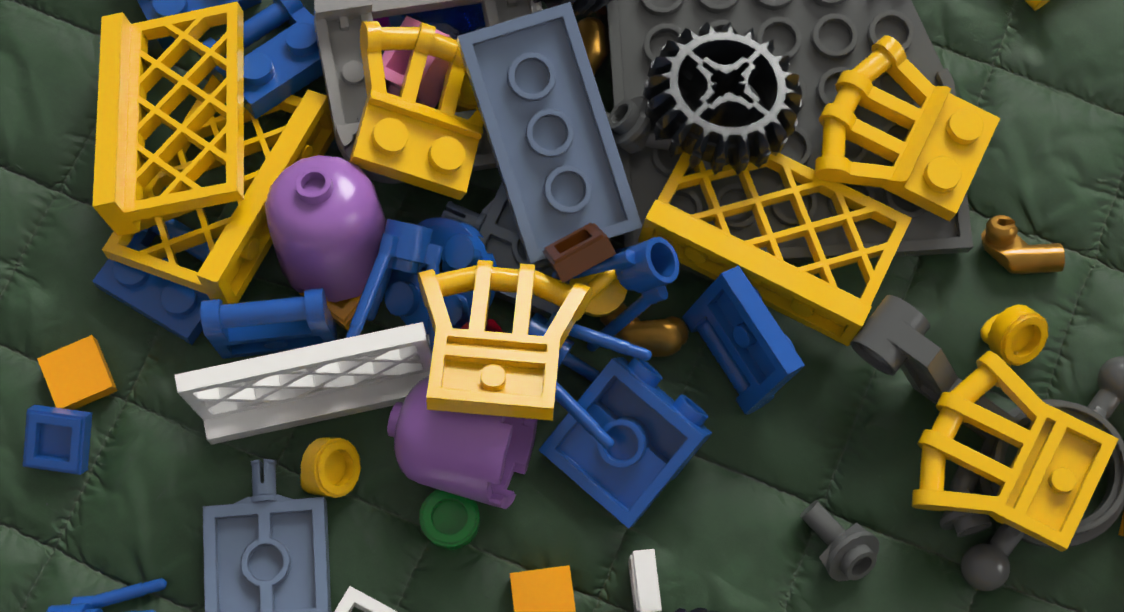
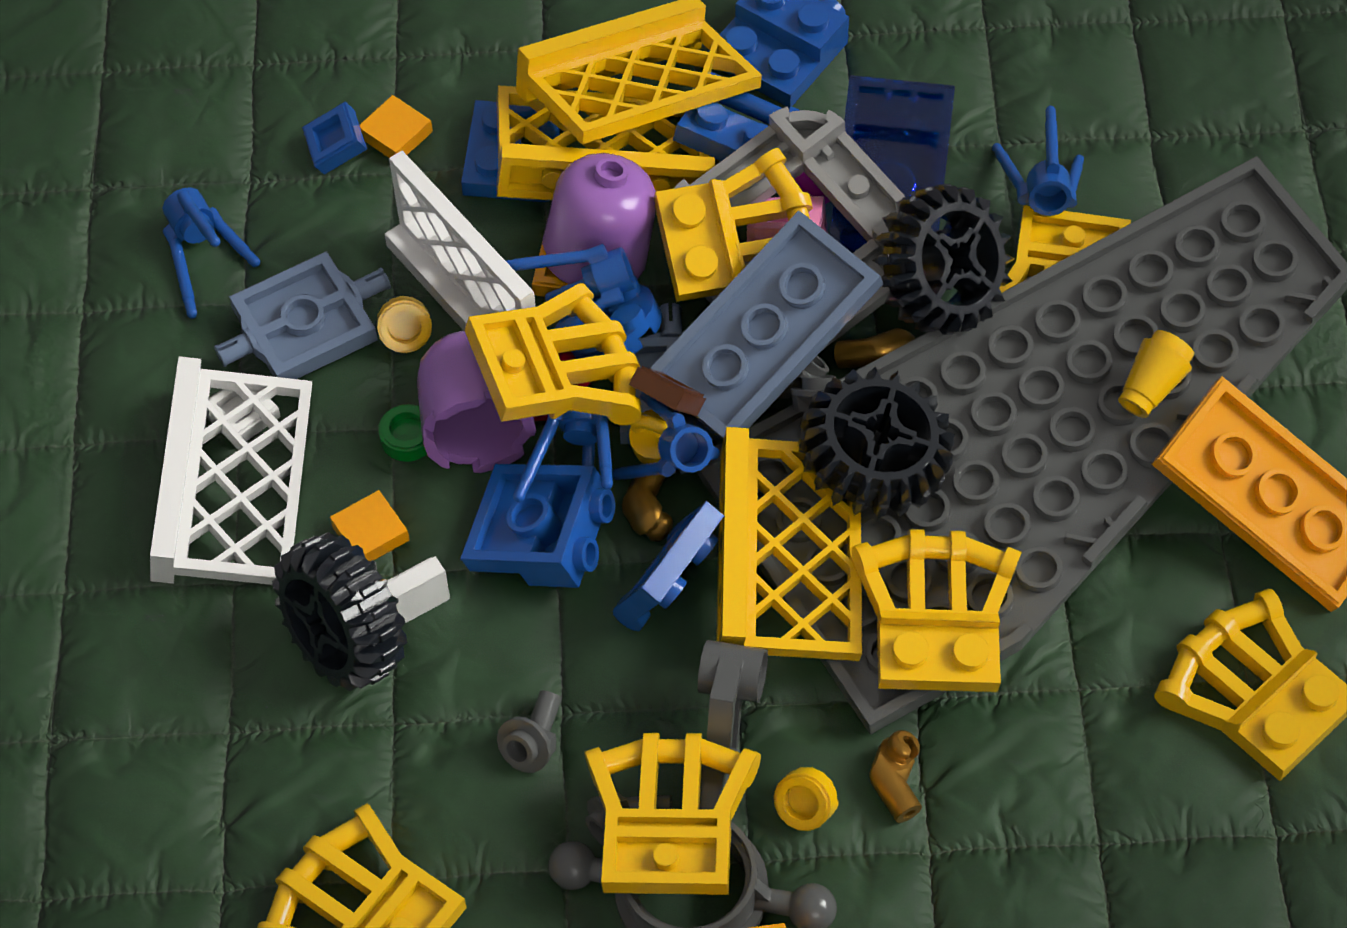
camera: 65 degrees right, 15 degrees down
blue plate [200,288,338,359] -> none

